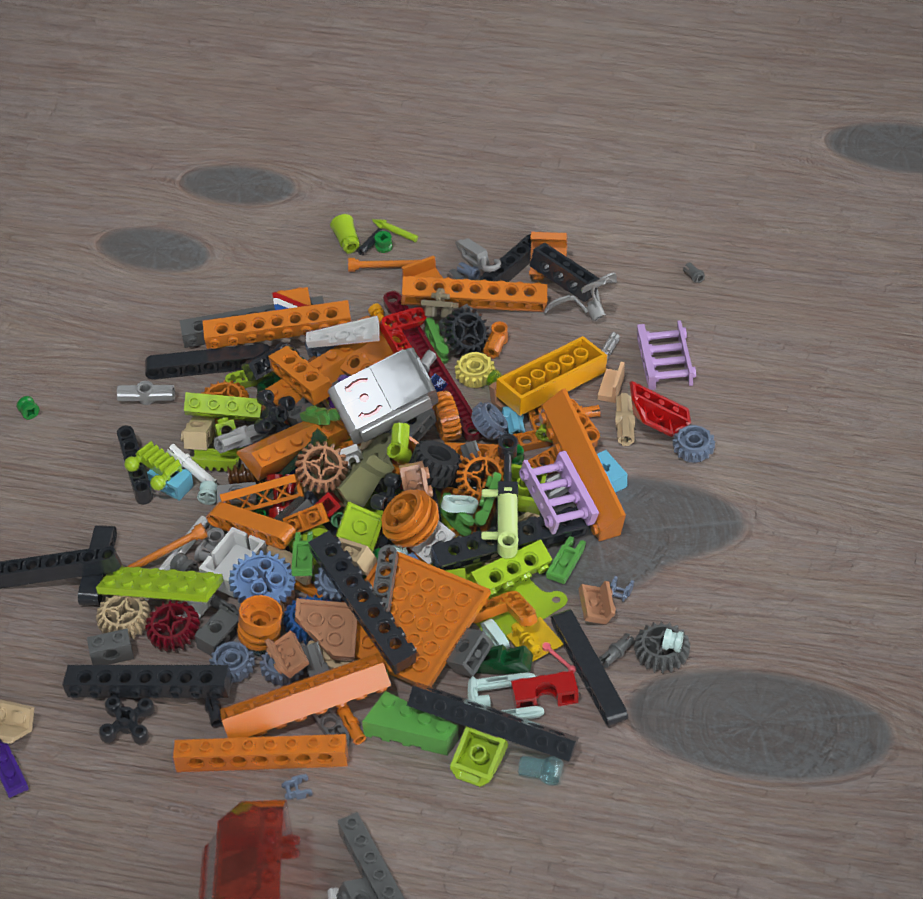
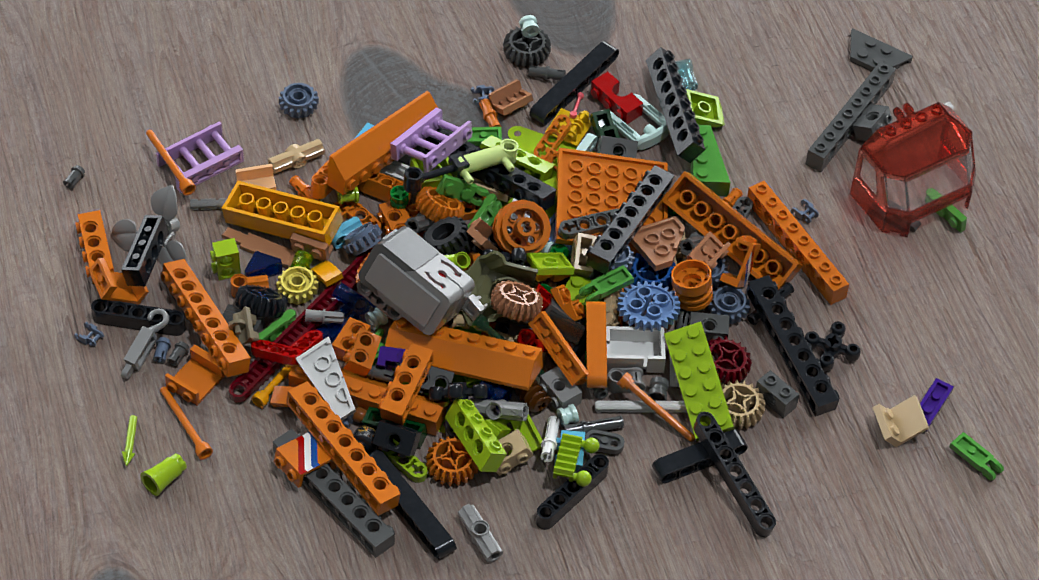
camera: 125 degrees left, 5 degrees up
bright green hinge [299,406,341,426] -> none
black piece [357,228,383,256] -> none
green wheel [374,231,393,253] -> none
light aqua beam [441,495,479,513] -> none
red wedge [630,381,691,437] -> none
none -> sand blue piece [74,322,104,347]
none -> orange brick [75,210,114,284]
none -> orange piece [146,129,196,196]
none -> lime brick [210,238,241,281]
none -> clear blue slope [244,251,282,278]
none -> light orange slope [310,260,343,287]
none -> orange pin [479,99,501,127]
none -> dark grey pin [563,416,624,435]
none -> dark grey plate [585,430,625,455]
none -> orange panel [720,235,761,288]

